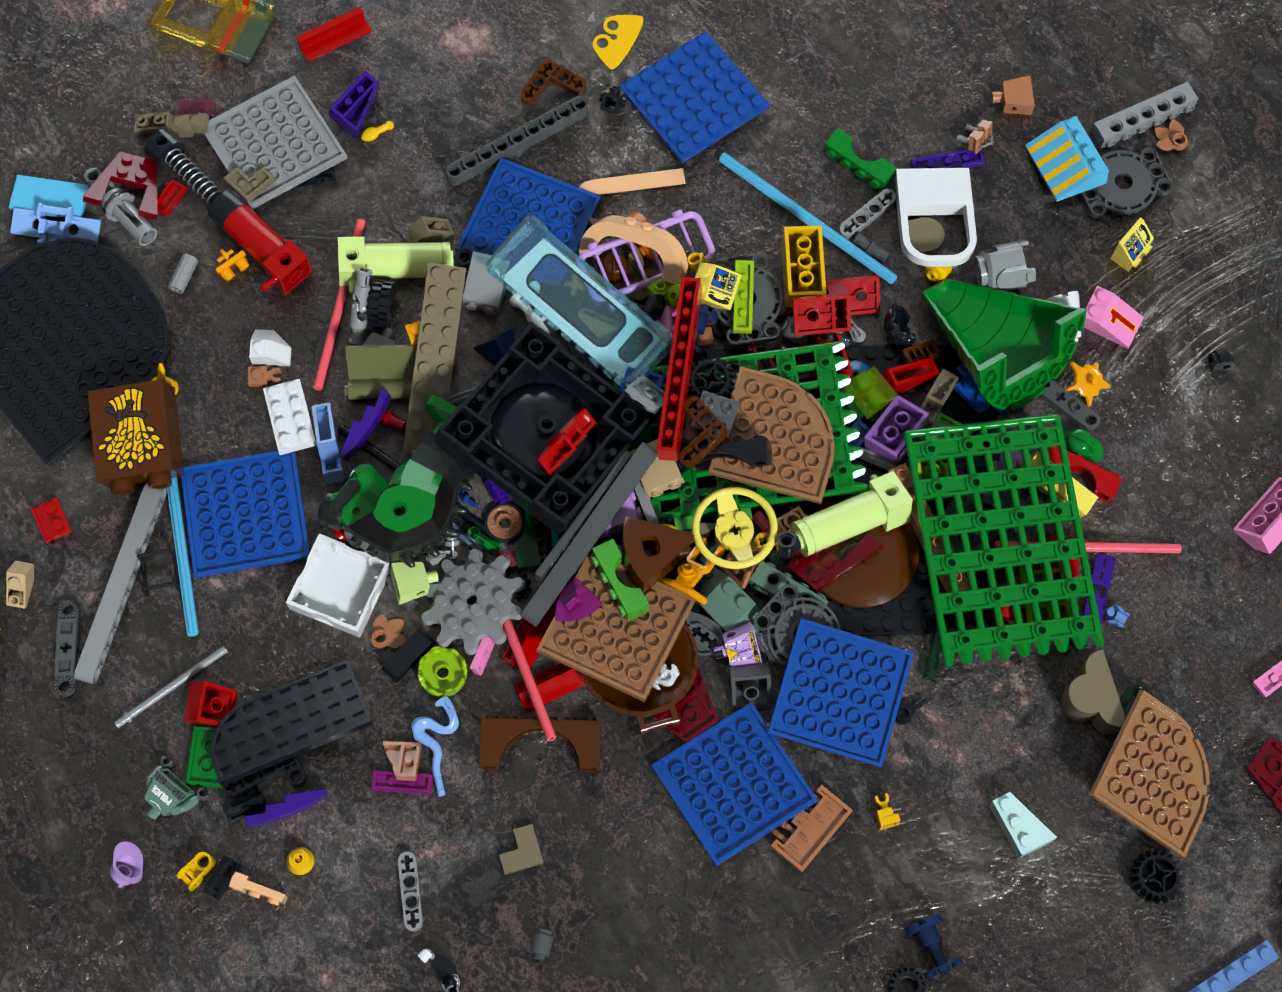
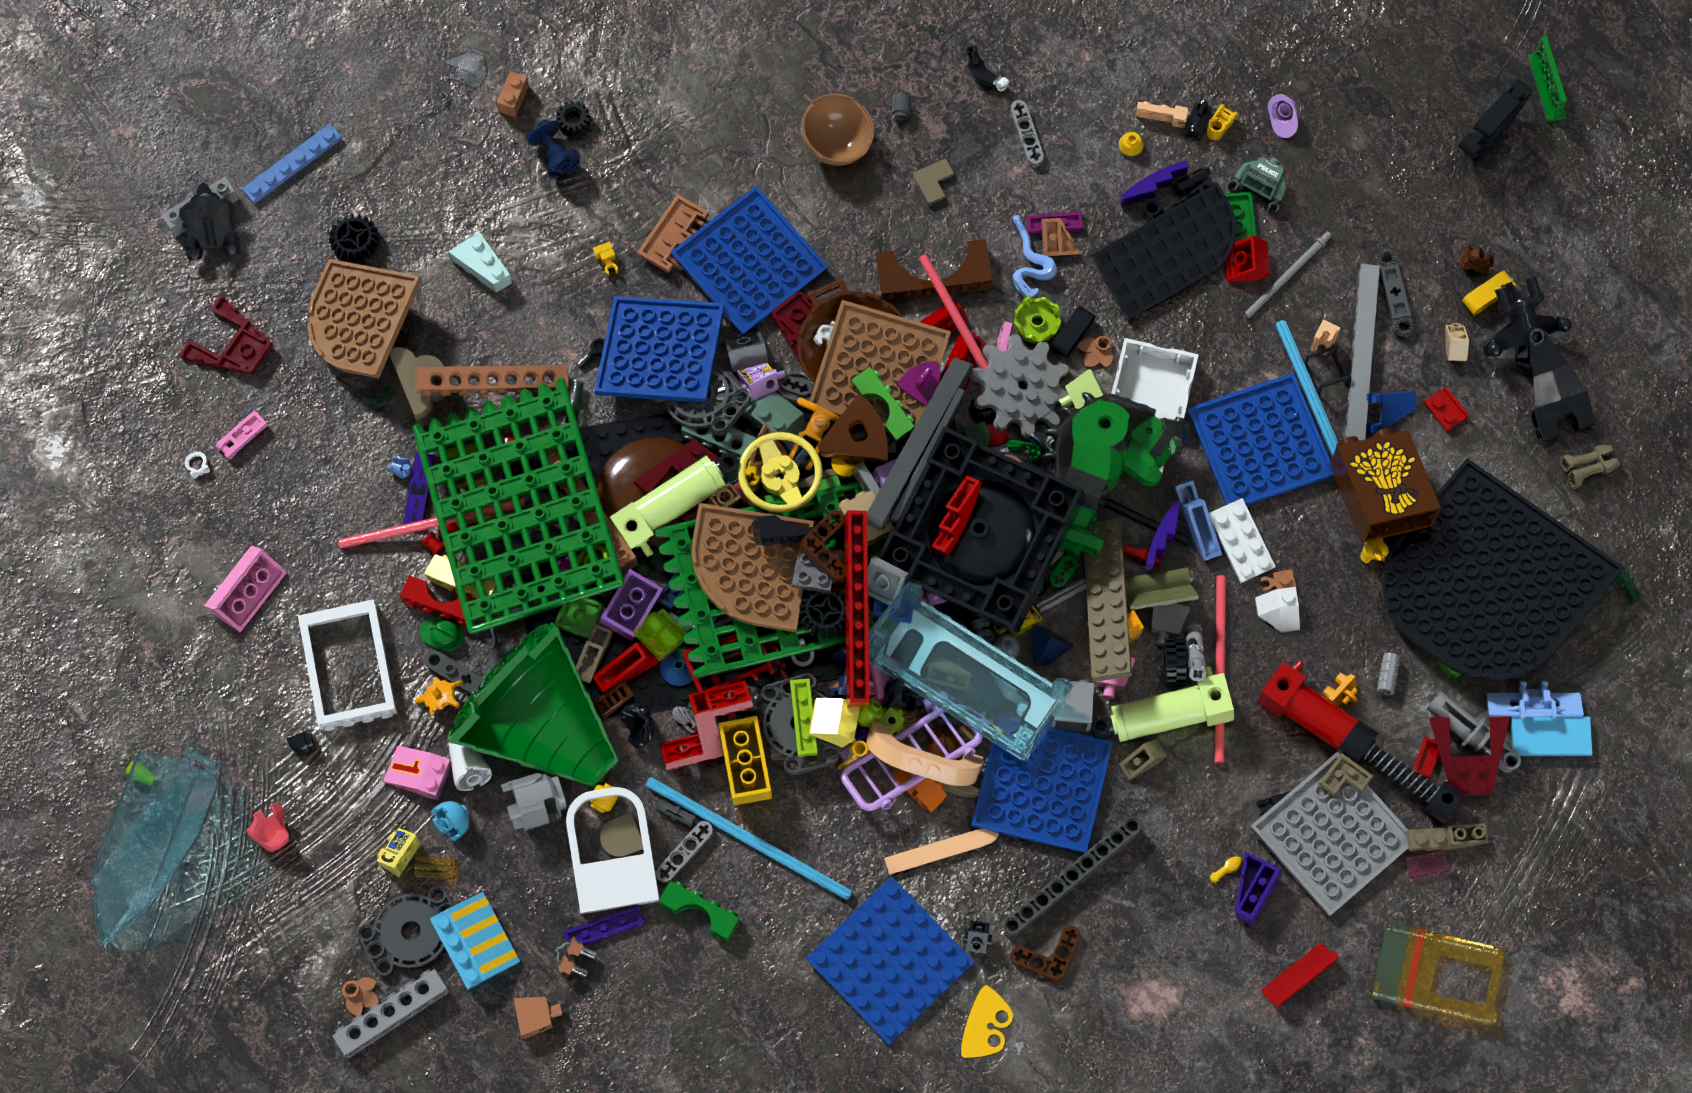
camera: 175 degrees right, 0 degrees up
none -> coral piece [246,802,289,852]
none -> white window [298,599,397,731]
none -> nougat brick [414,365,569,396]
none -> clear yellow tile [414,856,456,879]
none -> red bush [422,532,445,556]
none -> medium azure cylinder [431,801,469,841]
none -> medium nougat piece [801,93,874,166]
none -> light nougat hinge [1310,319,1340,355]
none -> blue flag [1366,391,1416,433]

